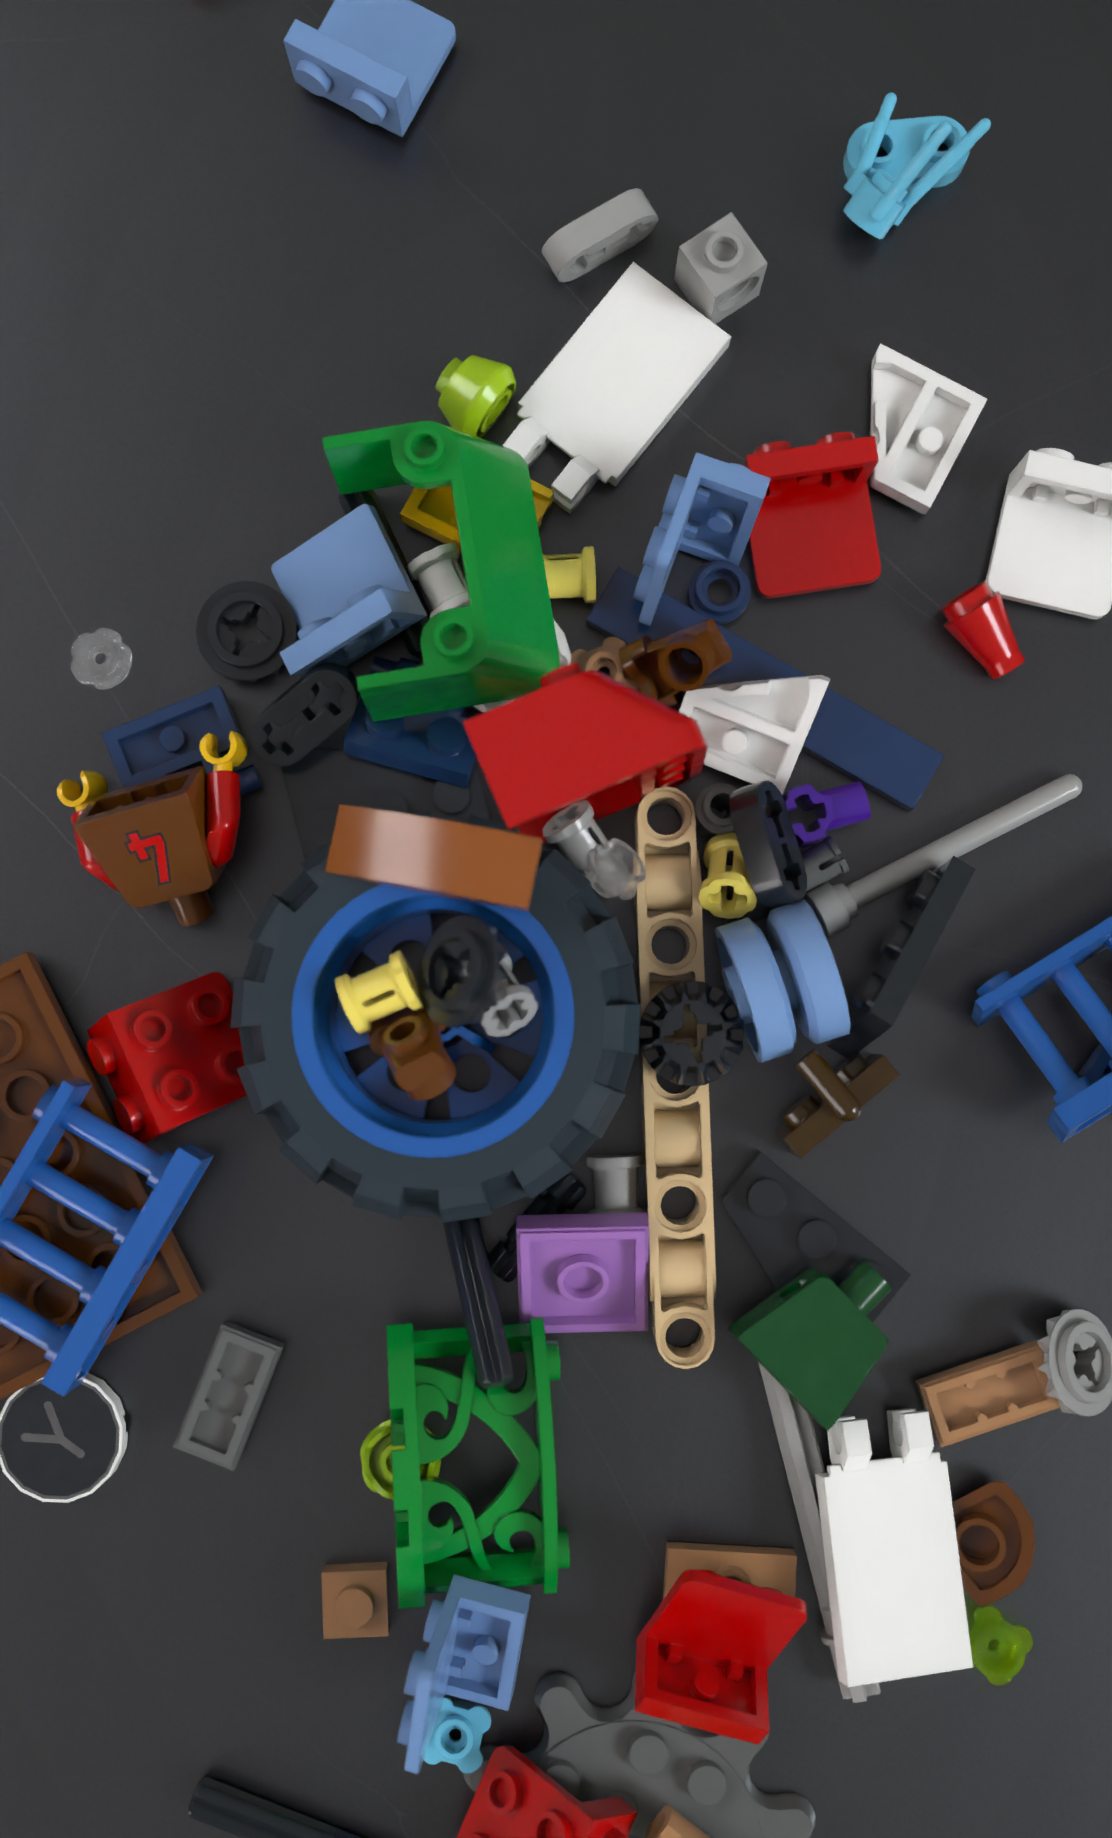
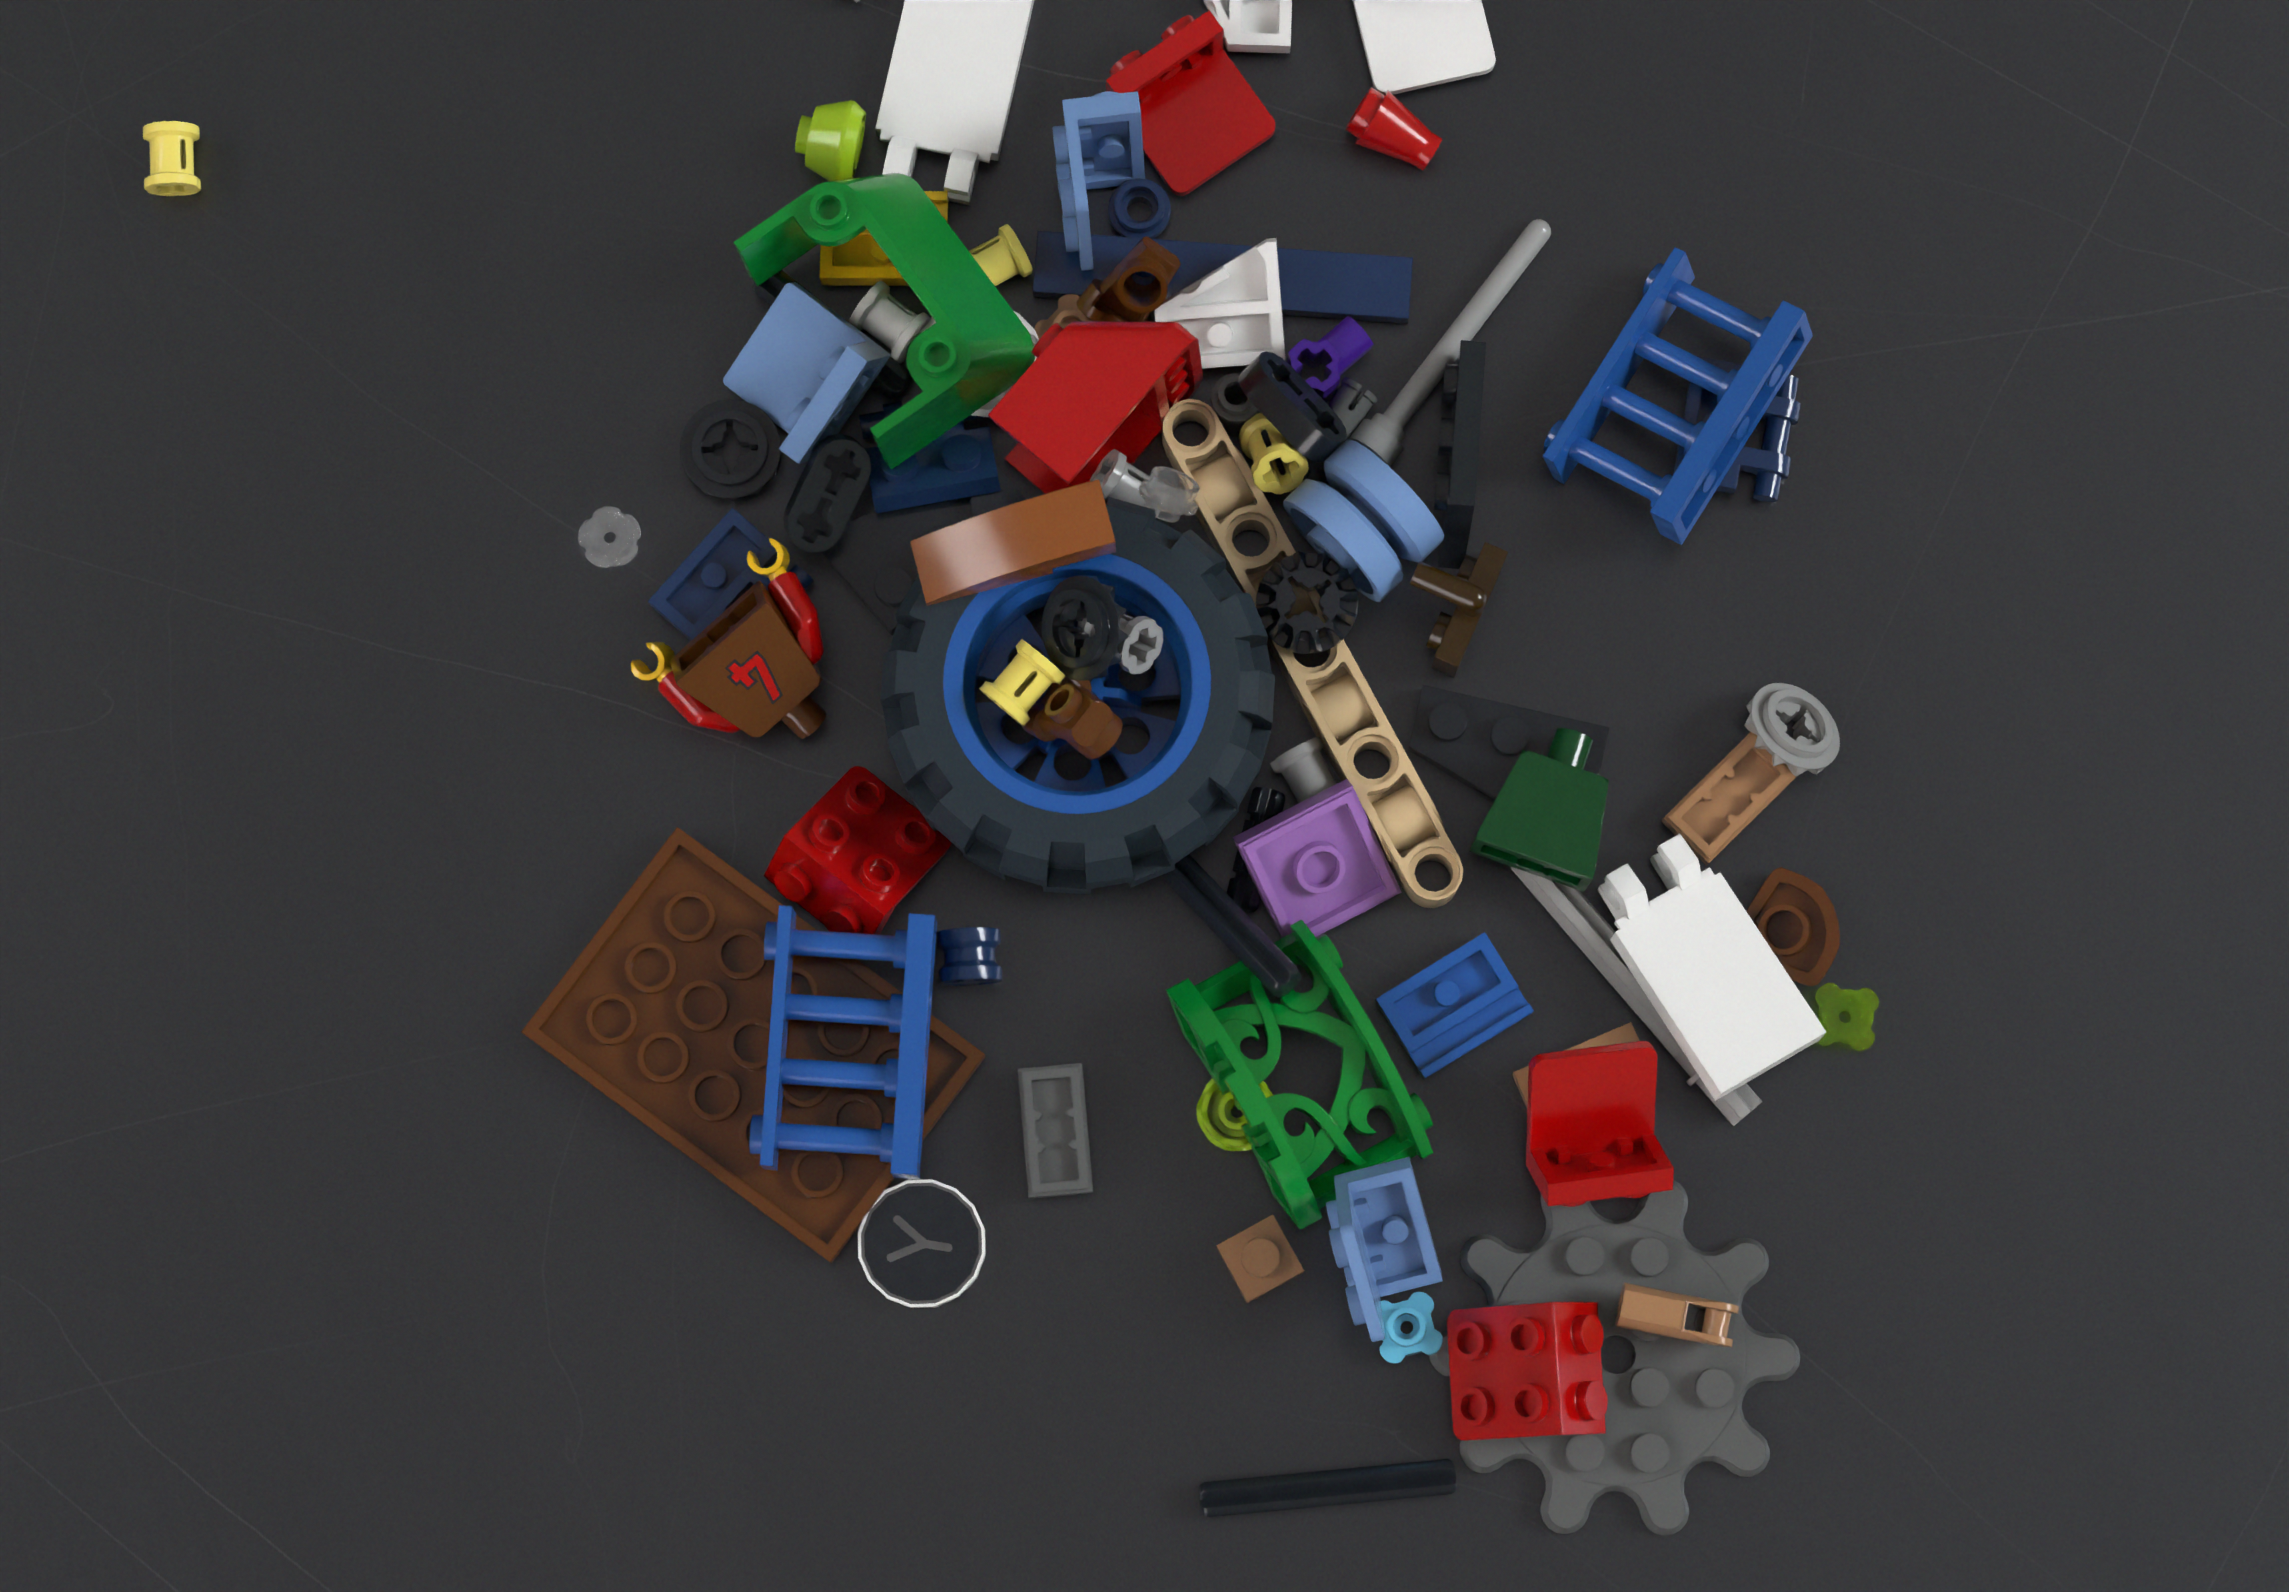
camera: 25 degrees left, 5 degrees down
none -> dark blue wheel [937,927,1002,986]
none -> blue plate [1375,932,1534,1080]

